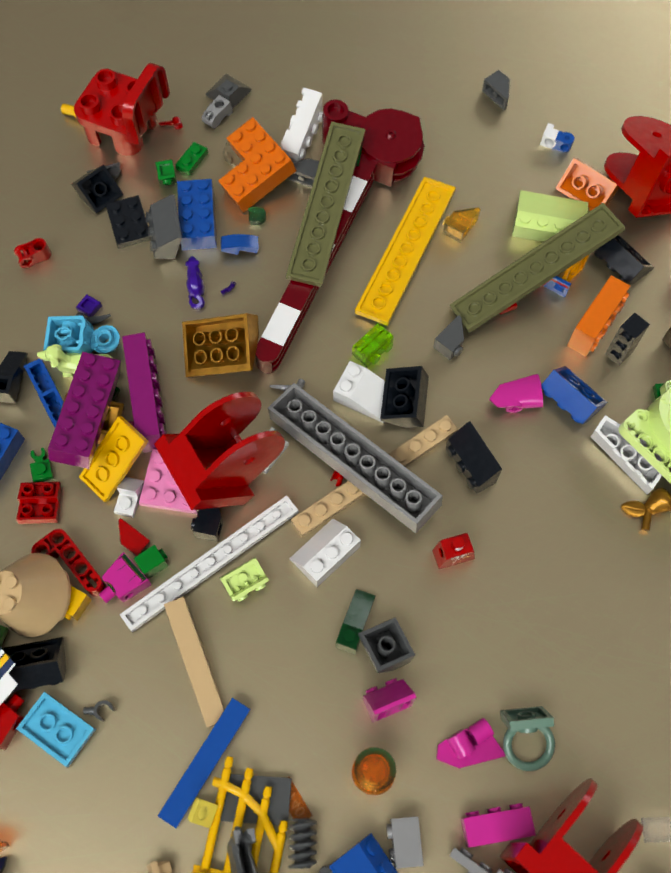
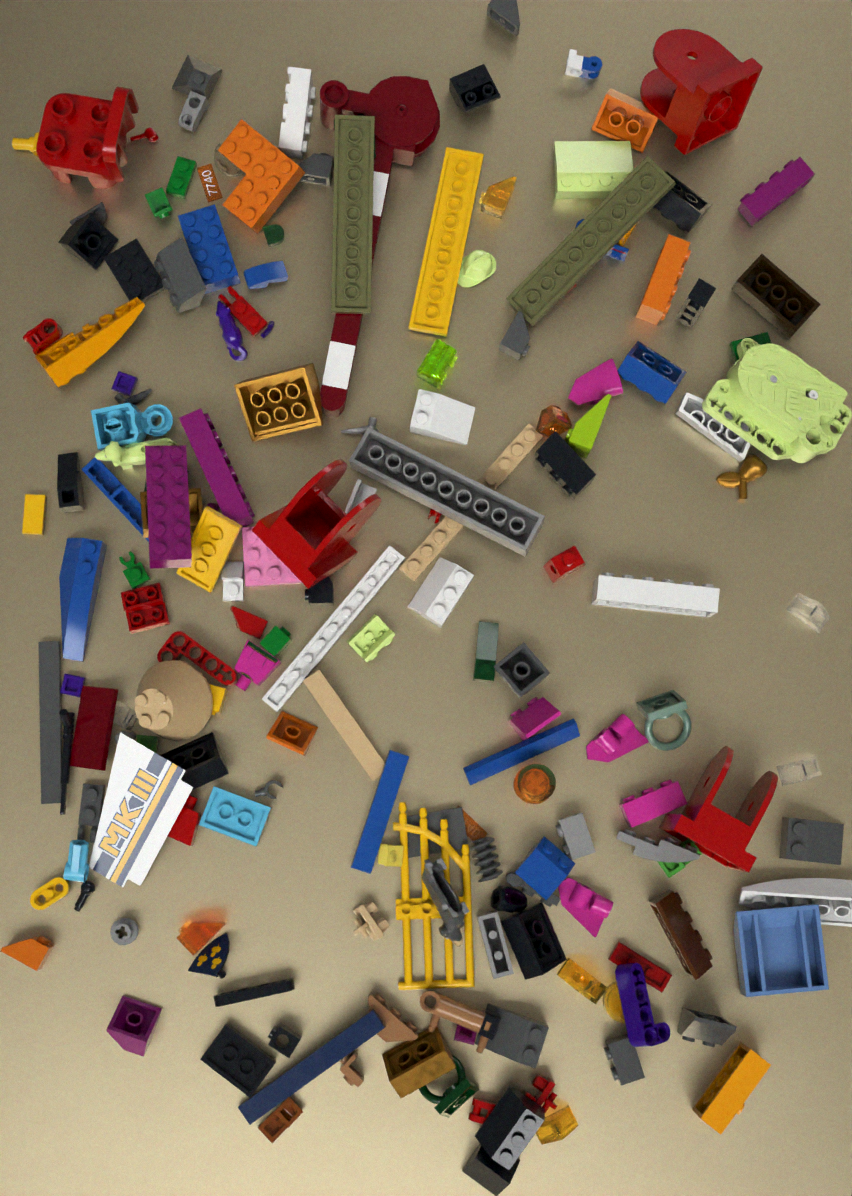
camera: 20 degrees left, 15 degrees up
black slope [380,366,429,428] -> none
none -> light orange wedge [35,297,145,387]
none -> clear orange sticker [197,164,223,202]
none -> red hinge [218,286,268,337]
none -> orange slope [266,711,318,756]
none -> black slope [449,64,501,113]
none -> yellowish green piece [458,250,496,287]
none -> blue tile [463,718,580,785]
none -> clear orange slope [536,405,572,438]
none -> lime slope [564,394,612,459]
none -> white brick [591,573,720,618]

